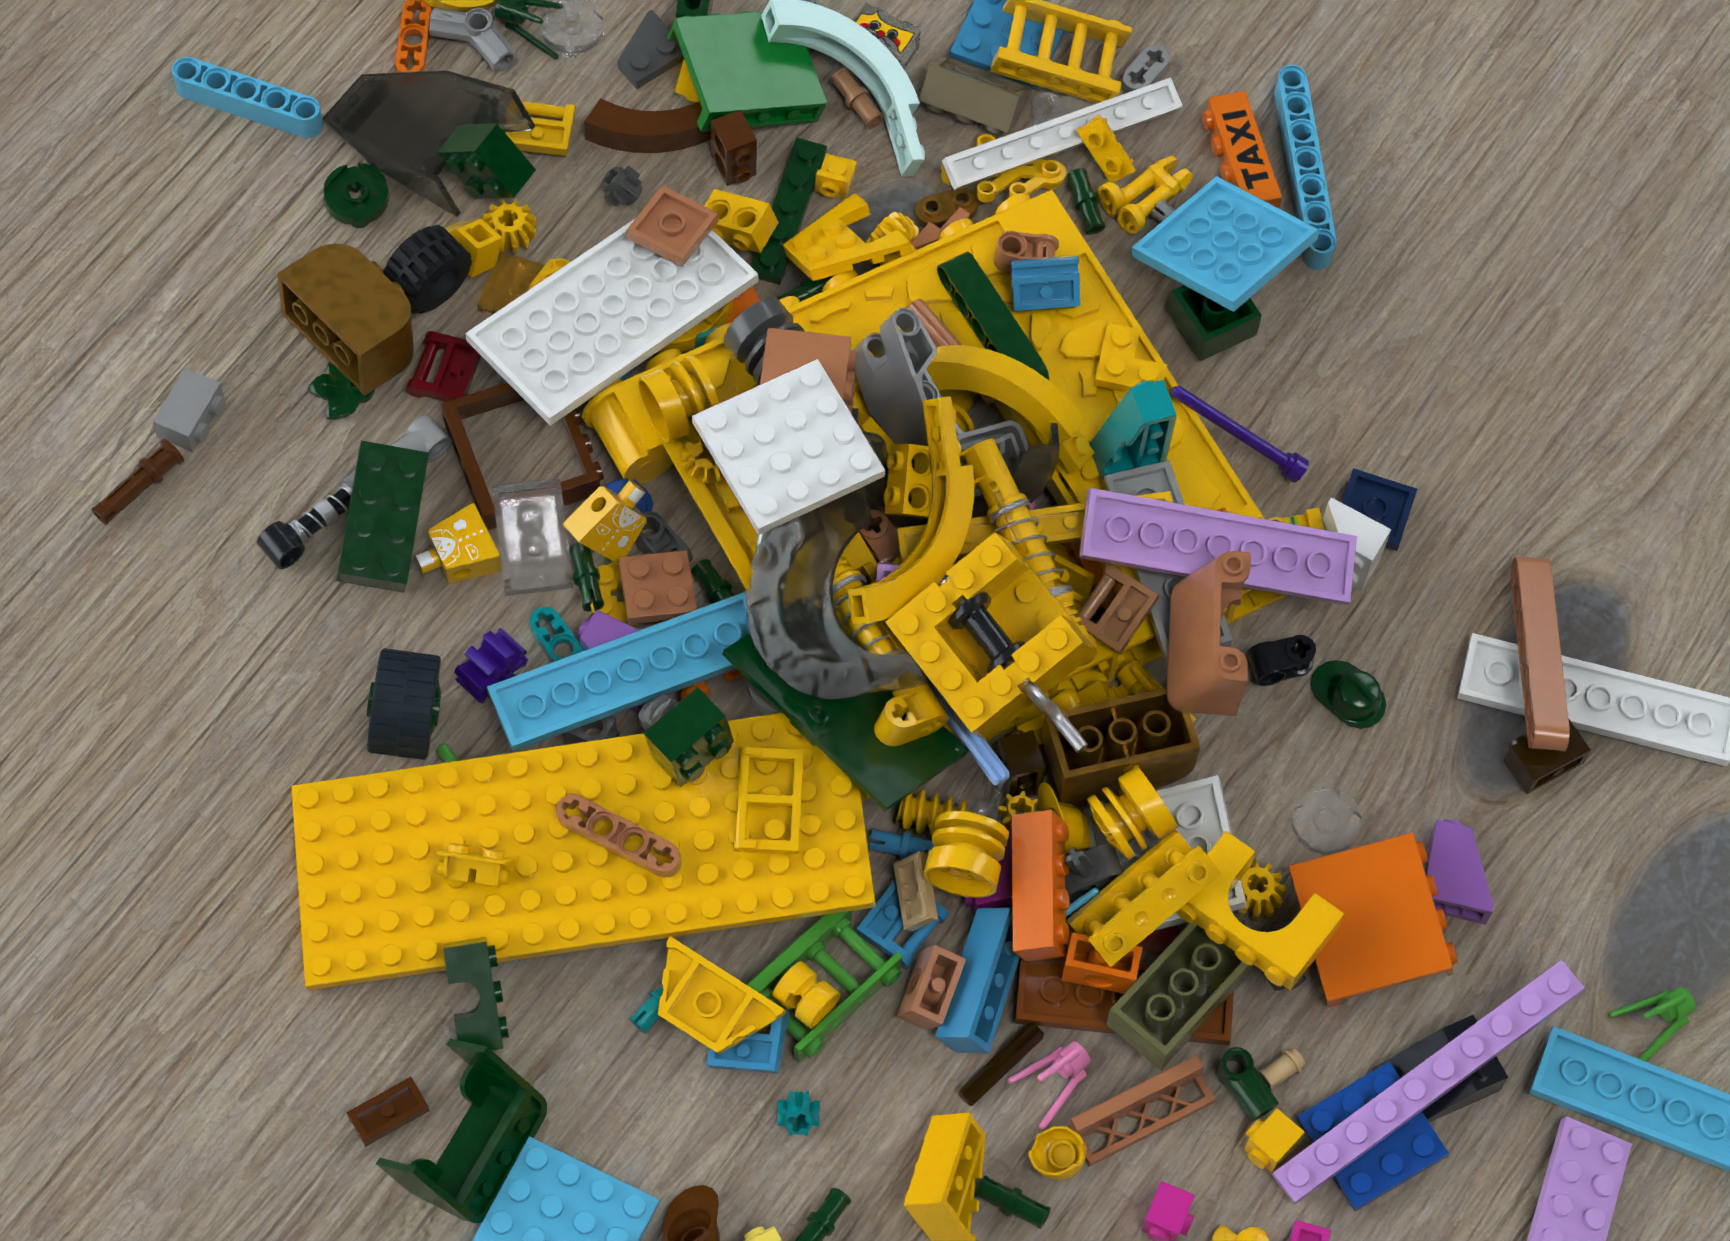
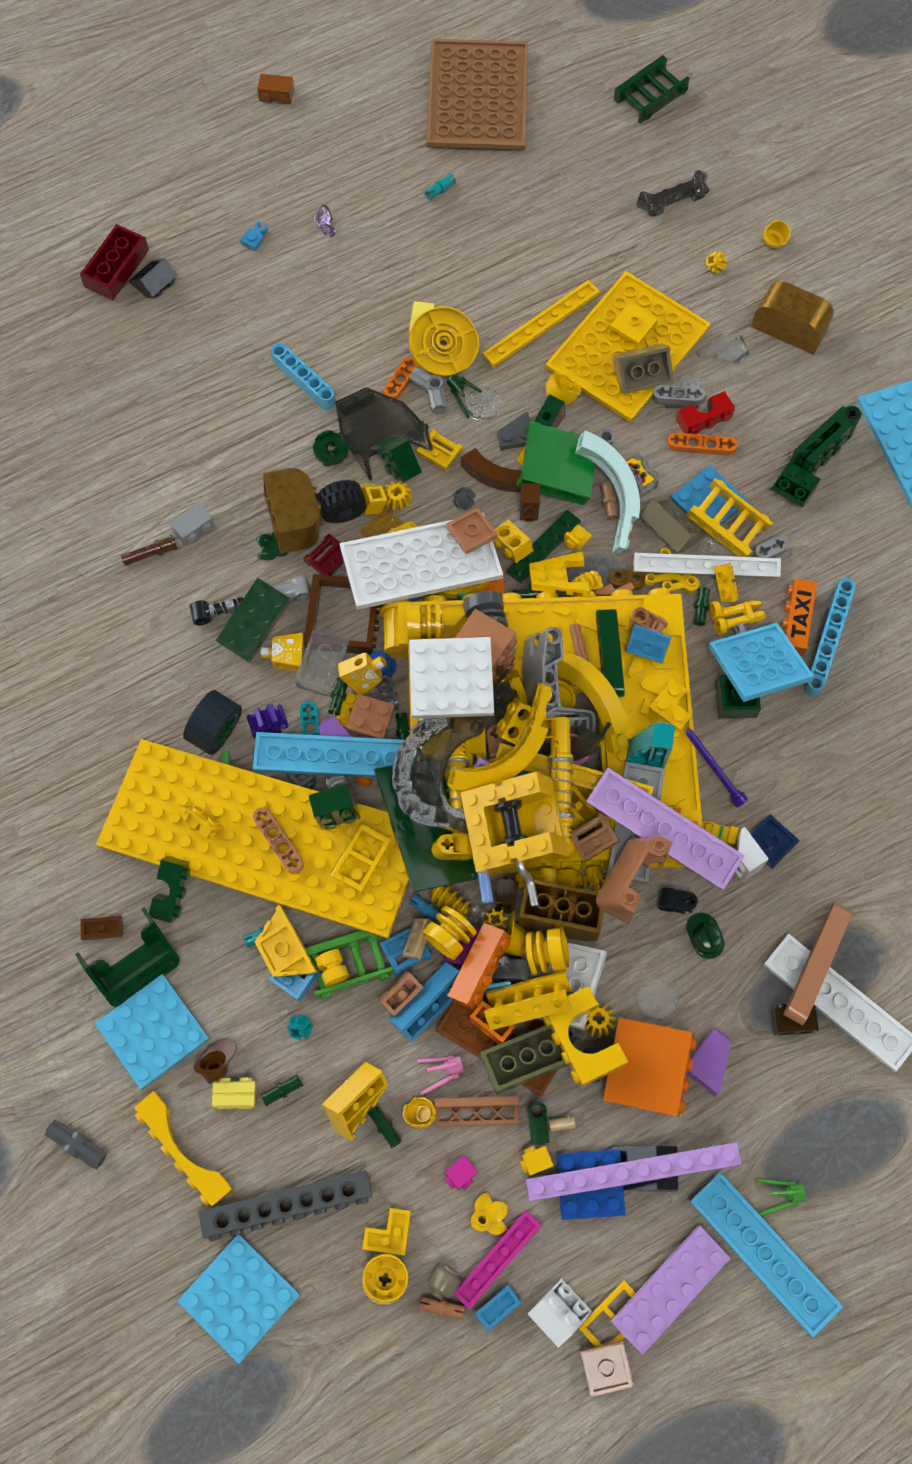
camera: 30 degrees right, 5 degrees up
dark brown axle [959,1023,1044,1106] -> none

